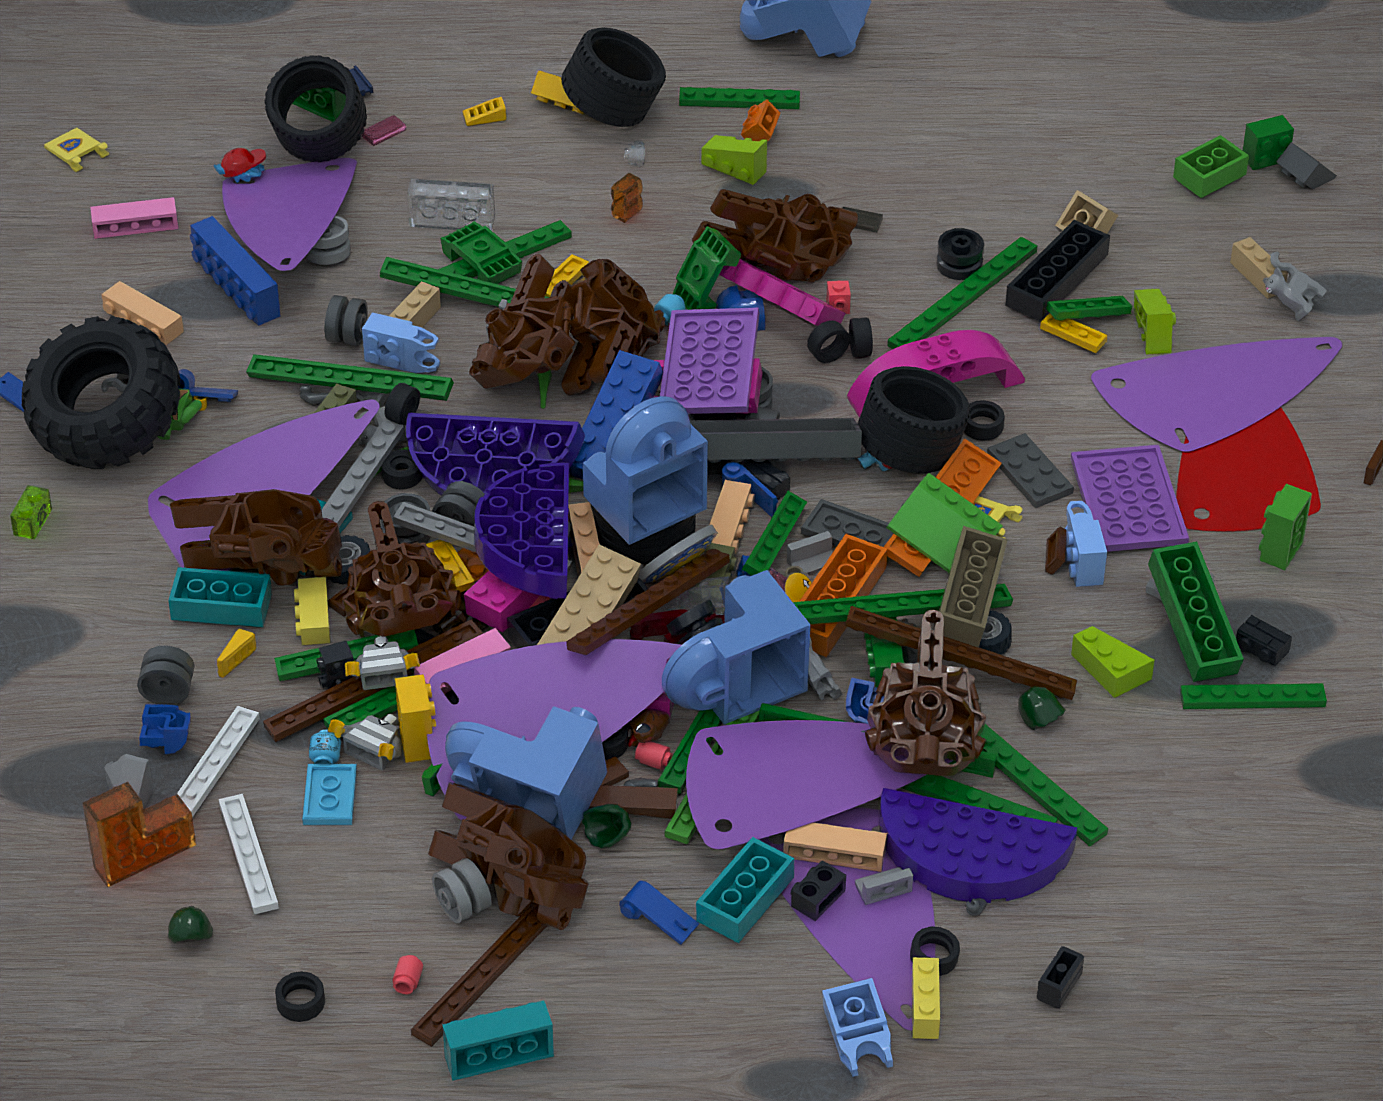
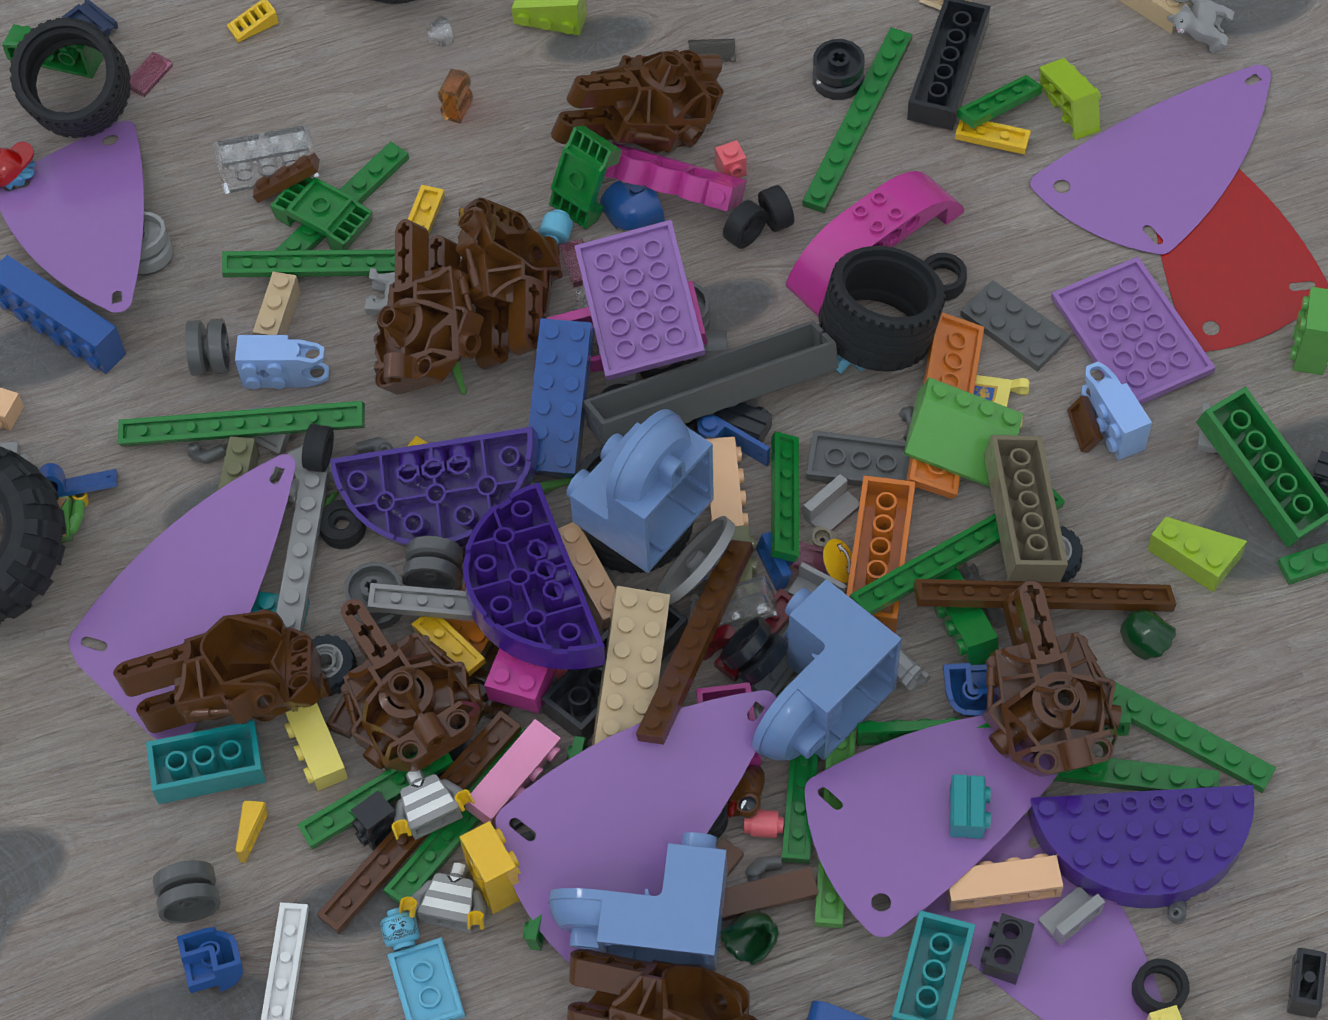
camera: 15 degrees left, 15 degrees up
none -> reddish brown plate [252,152,320,203]
none -> teal brick [950,774,991,839]

